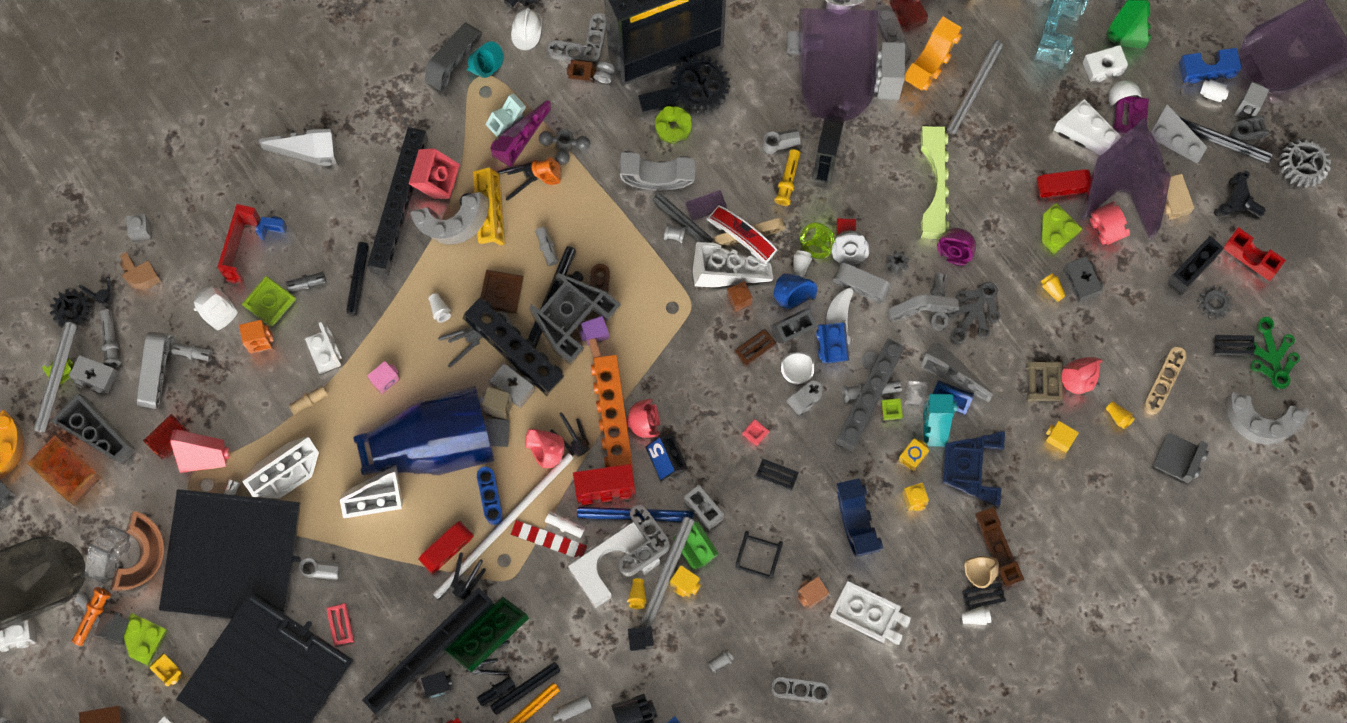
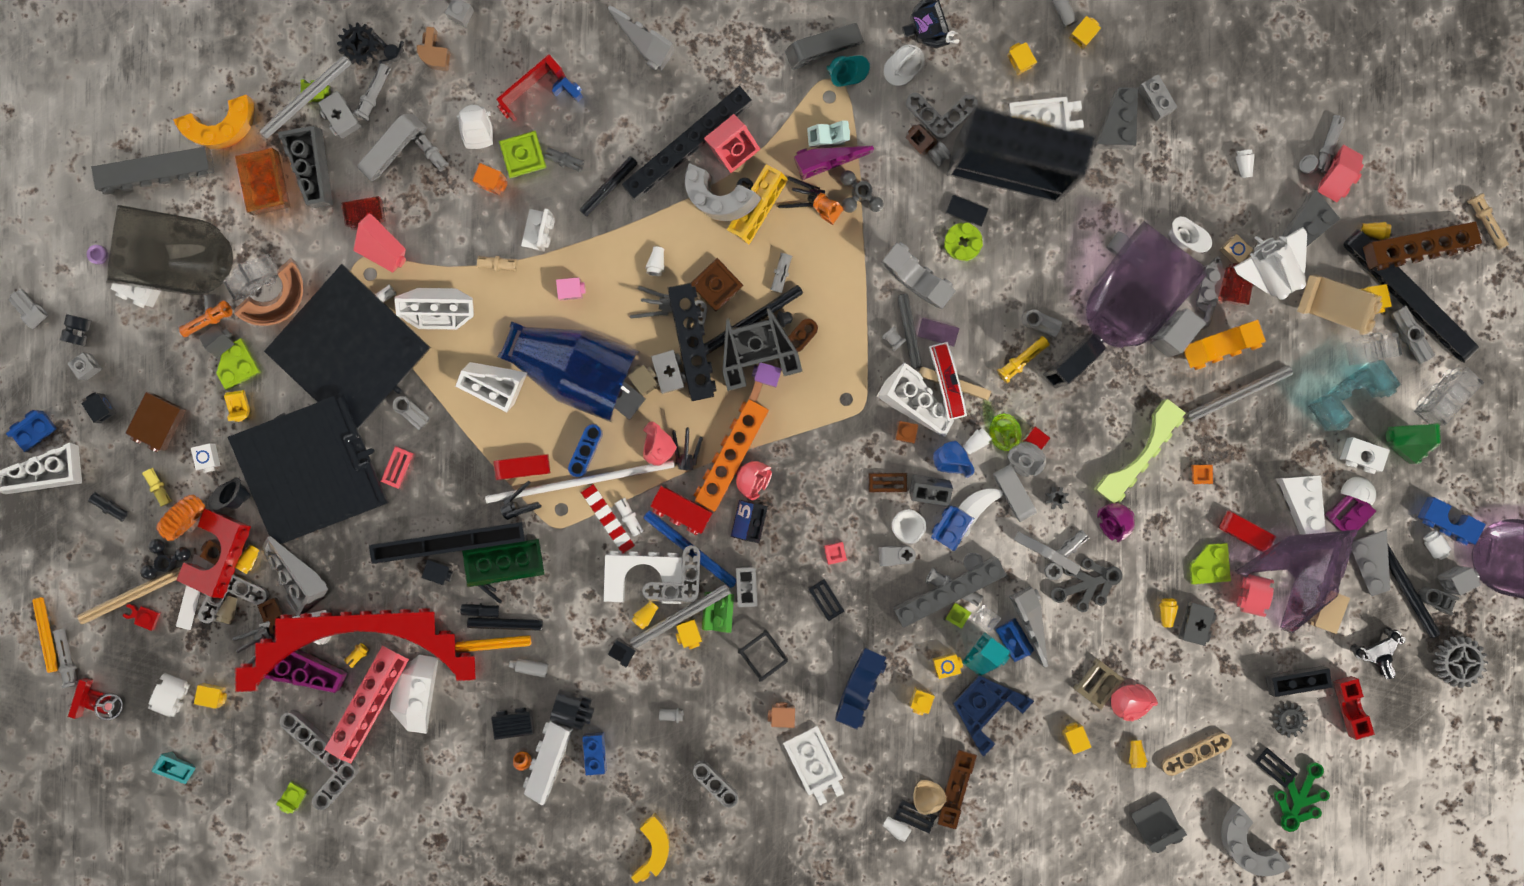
camera: 35 degrees right, 15 degrees up
black gear [670,55,730,114] -> none
none -> orange plate [1192,465,1213,484]

